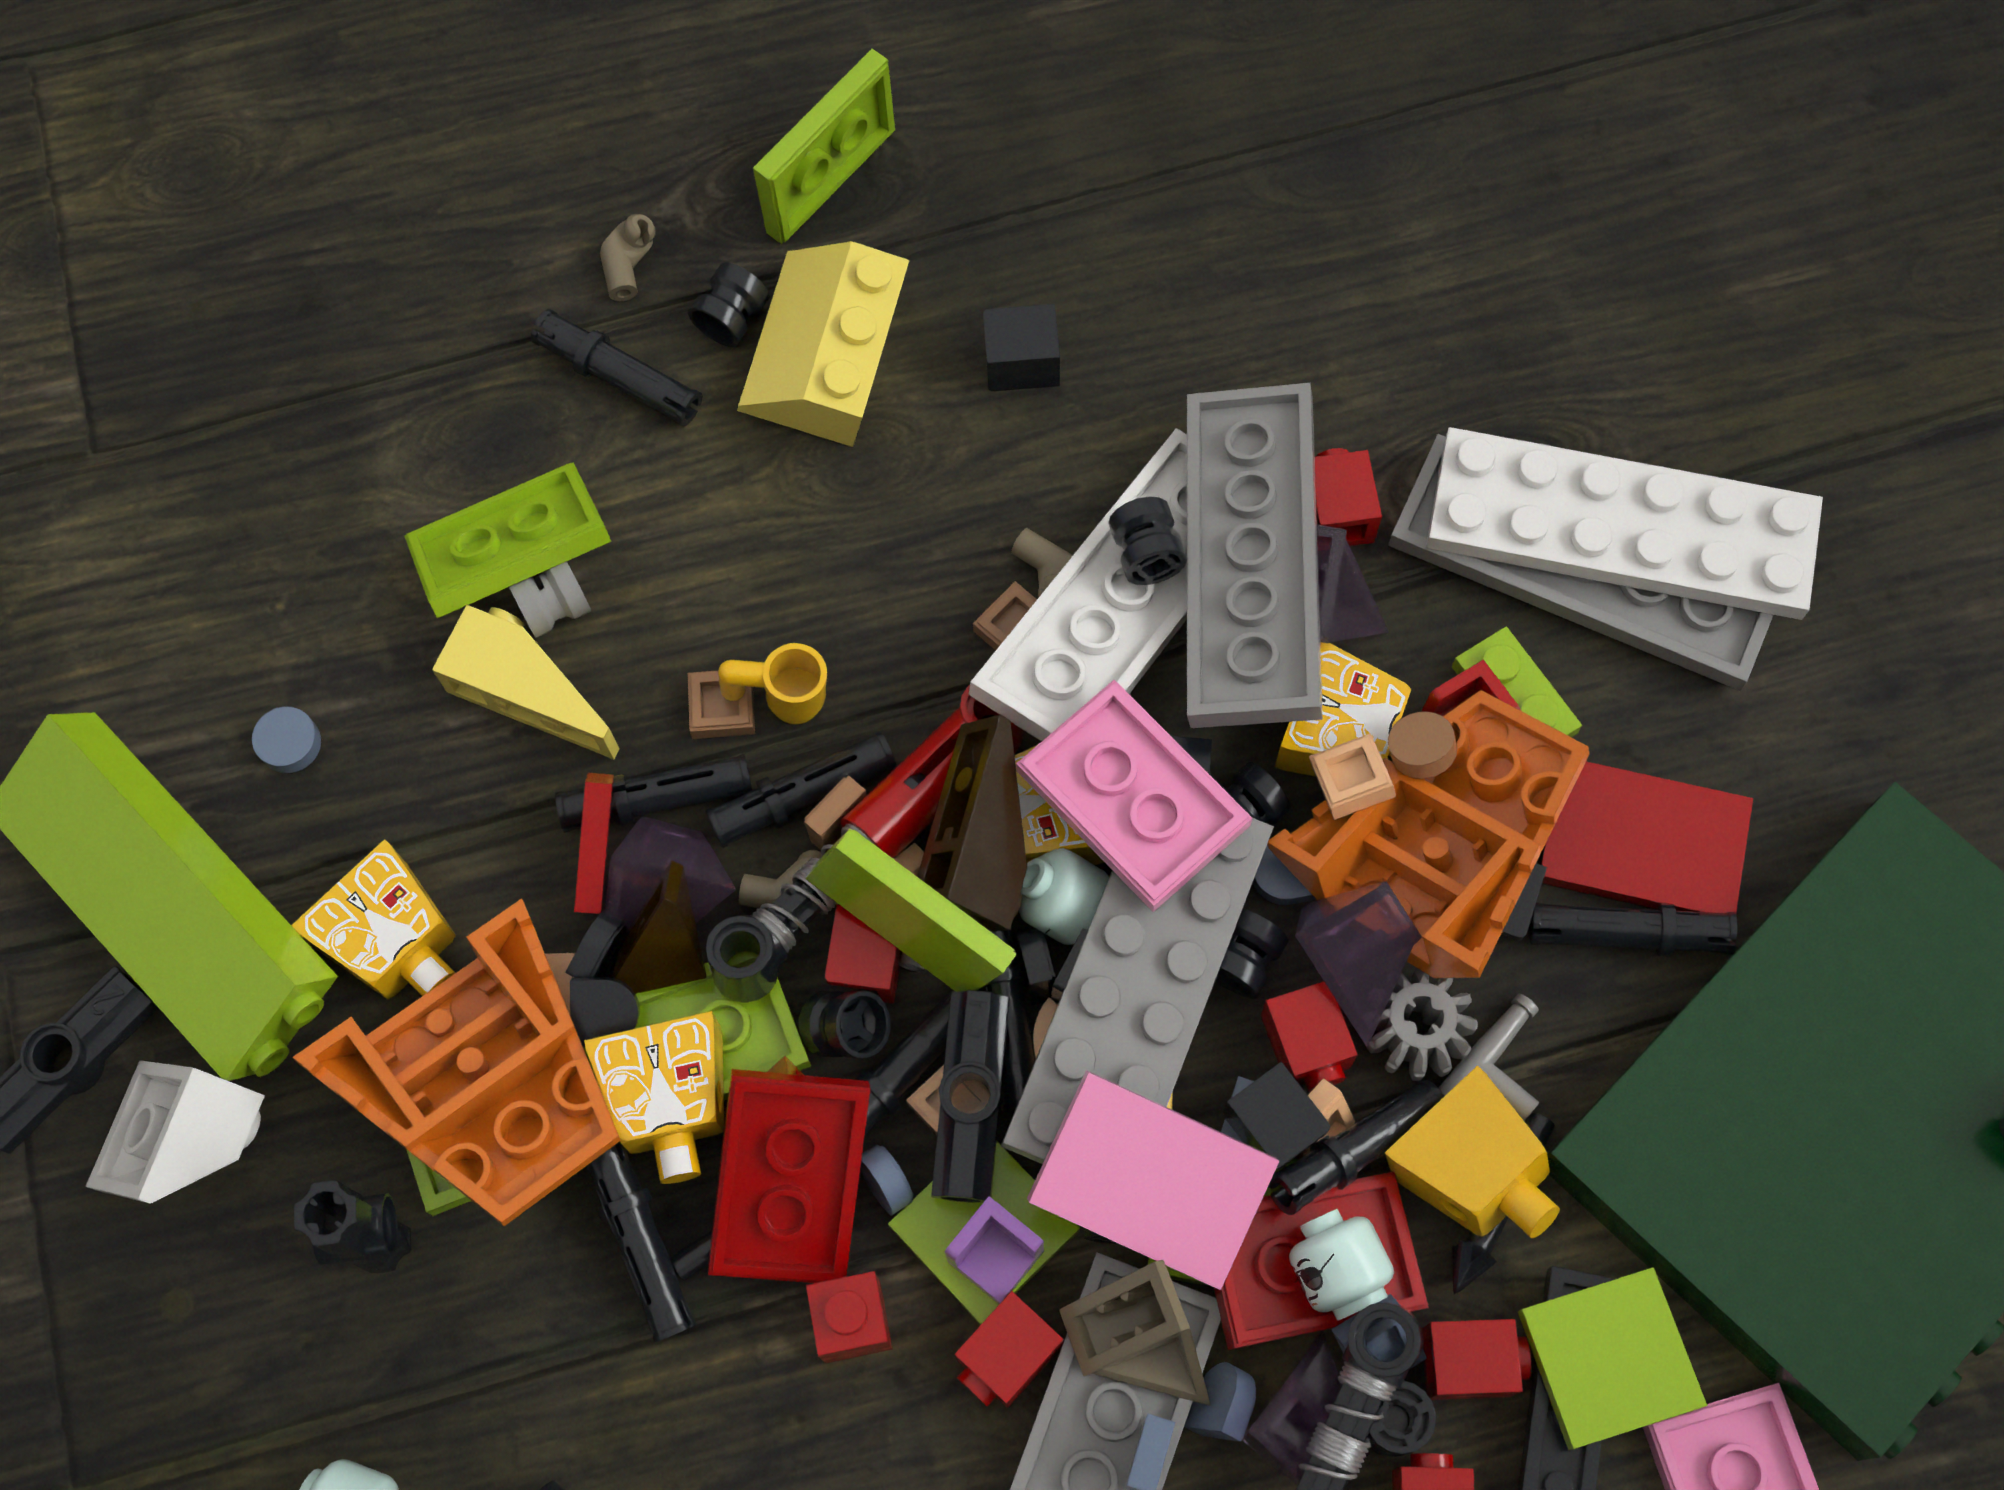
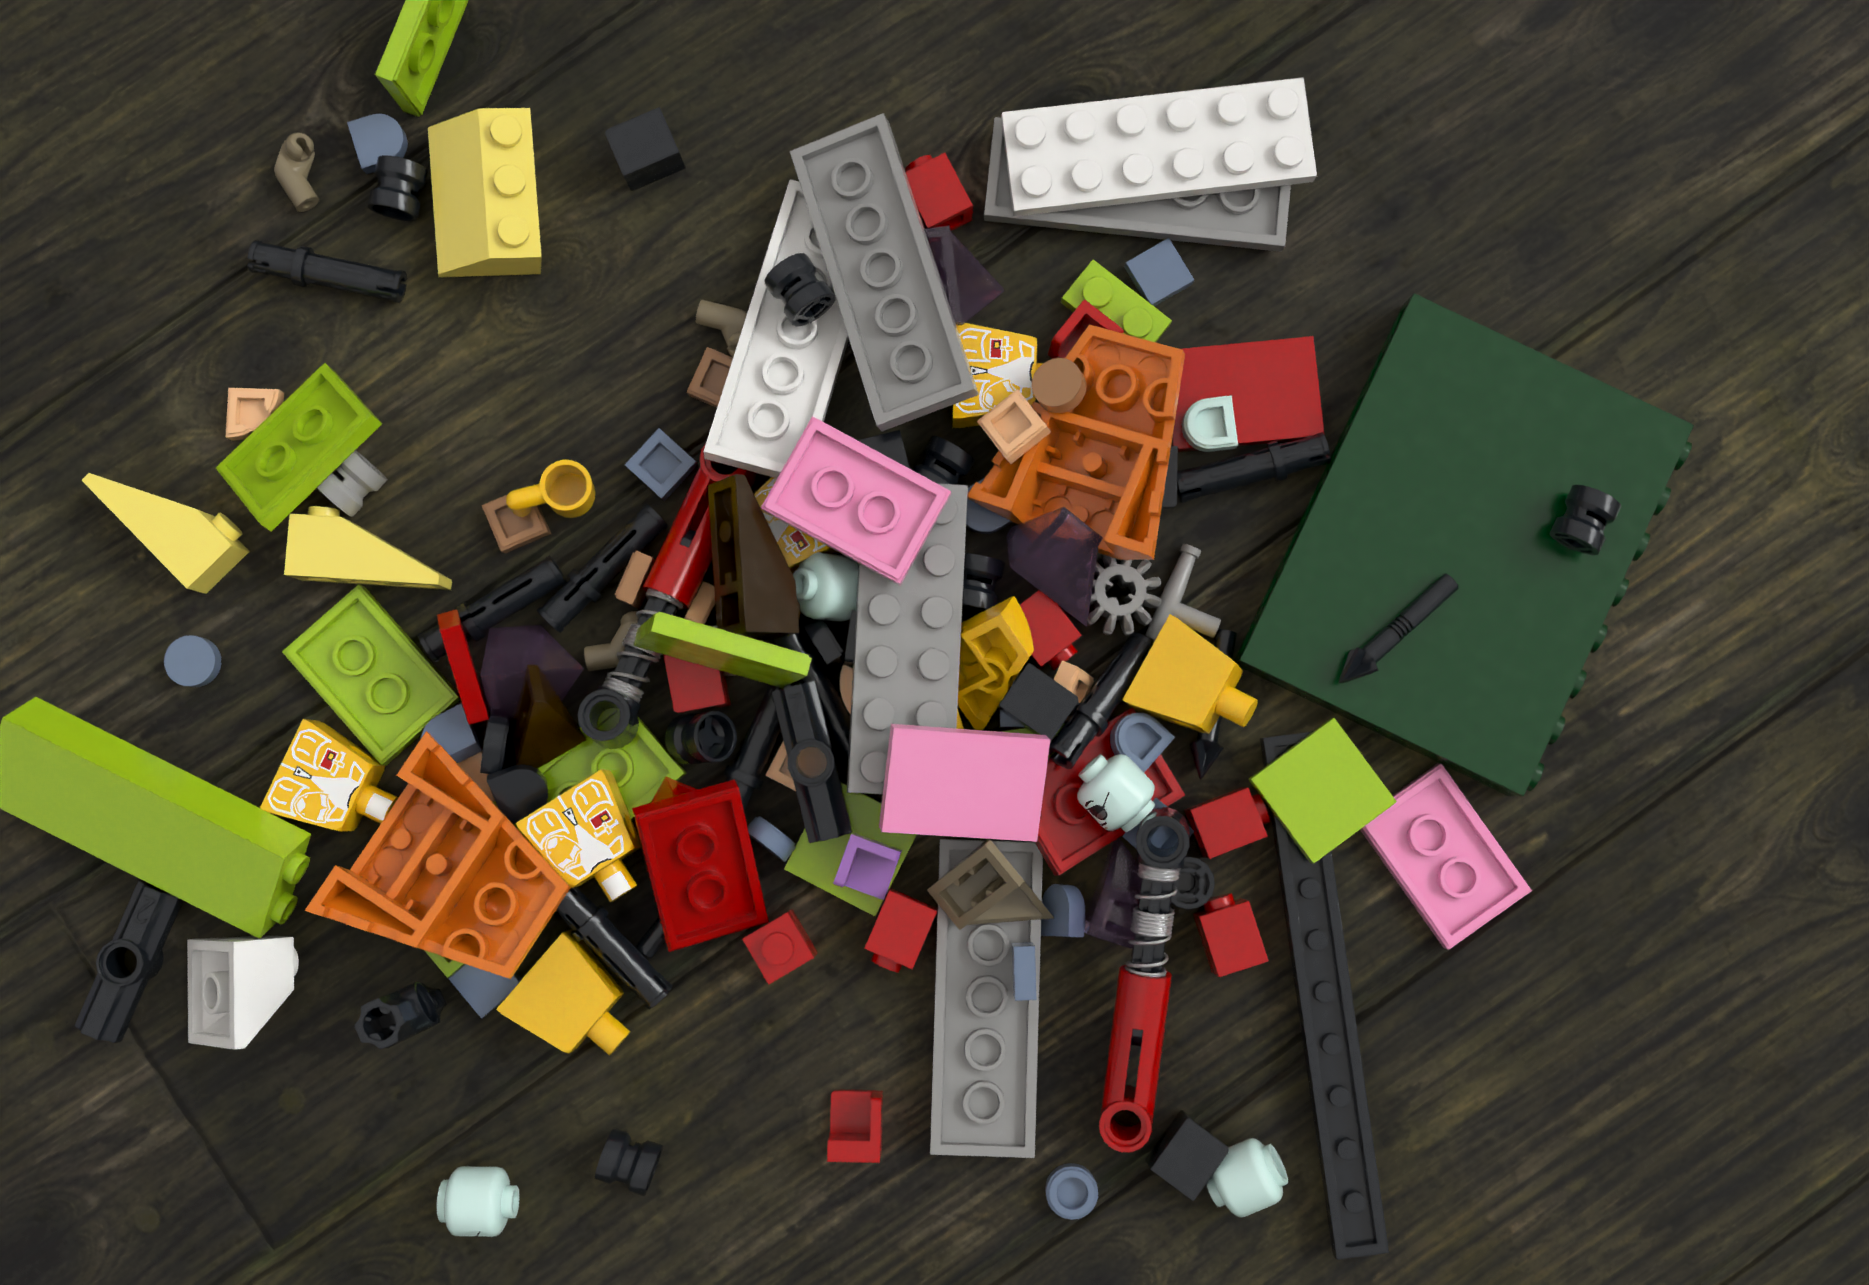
camera: 20 degrees left, 15 degrees up
none -> light yellow slope [82,473,250,594]
none -> light nougat tile [225,388,285,441]
none -> lime tile [282,584,461,766]
none -> sand blue tile [347,114,408,174]
none -> sand blue tile [421,704,483,763]
none -> sand blue tile [449,964,522,1018]
none -> yellow torso [496,929,631,1056]
none -> sand blue tile [625,428,698,501]
none -> yellow slope [958,596,1034,730]
none -> sand blue tile [1110,713,1175,772]
none -> sand blue tile [1124,238,1194,307]
none -> light aqua tile [1182,395,1238,452]
none -> black piece [1339,574,1459,683]

